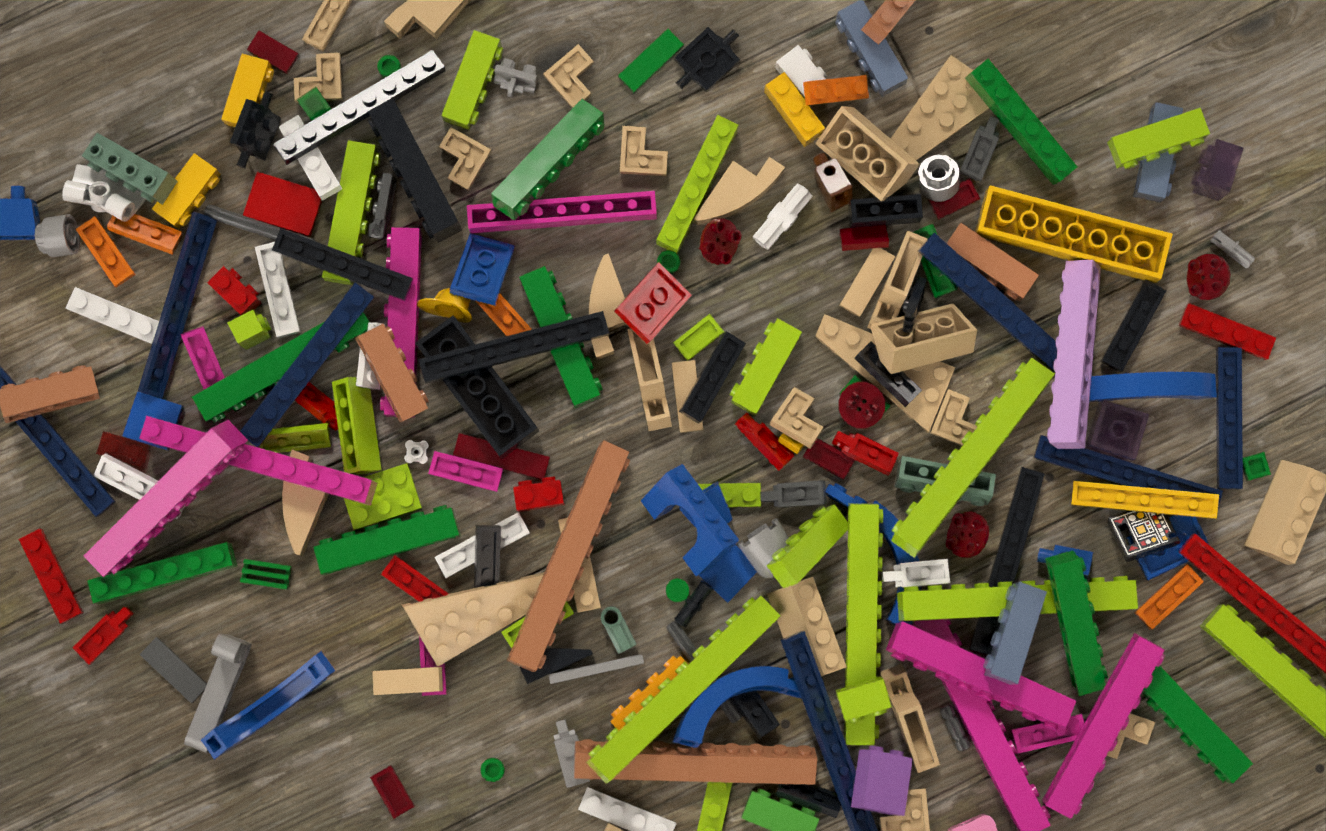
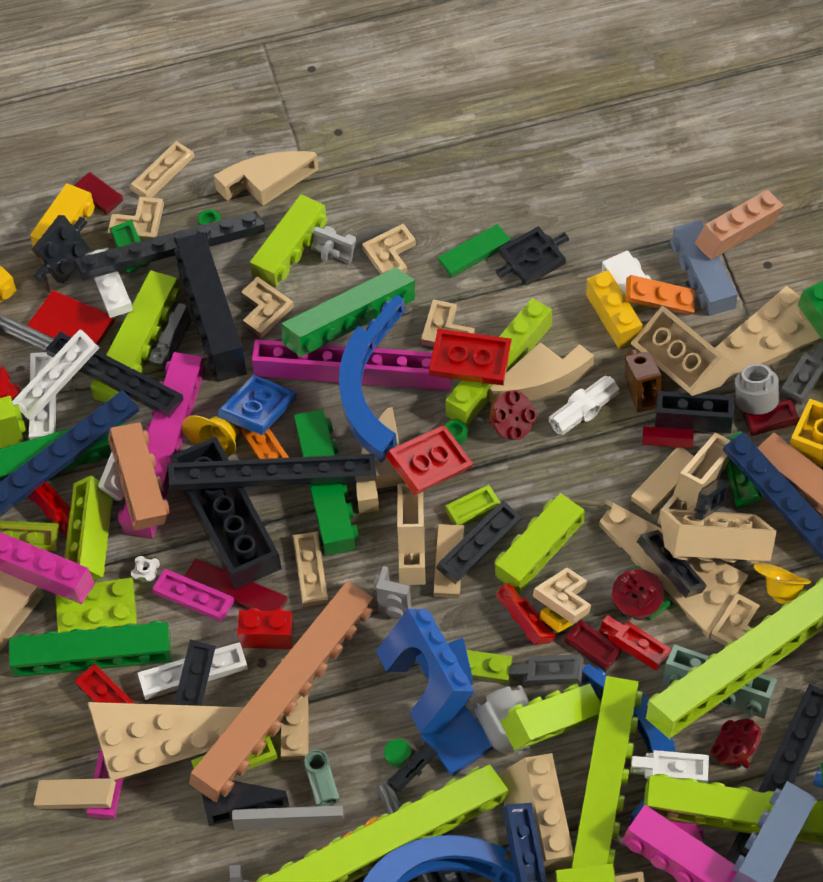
camera: 15 degrees right, 25 degrees down
none -> white plate [12,330,99,420]
none -> tan tile [292,531,329,607]
none -> blue arch [339,295,405,463]
none -> light grey bracket [373,566,411,619]
none -> red plate [429,329,512,386]
none -> dark tan hinge [565,496,613,510]
none -> yellow piece [753,563,811,604]

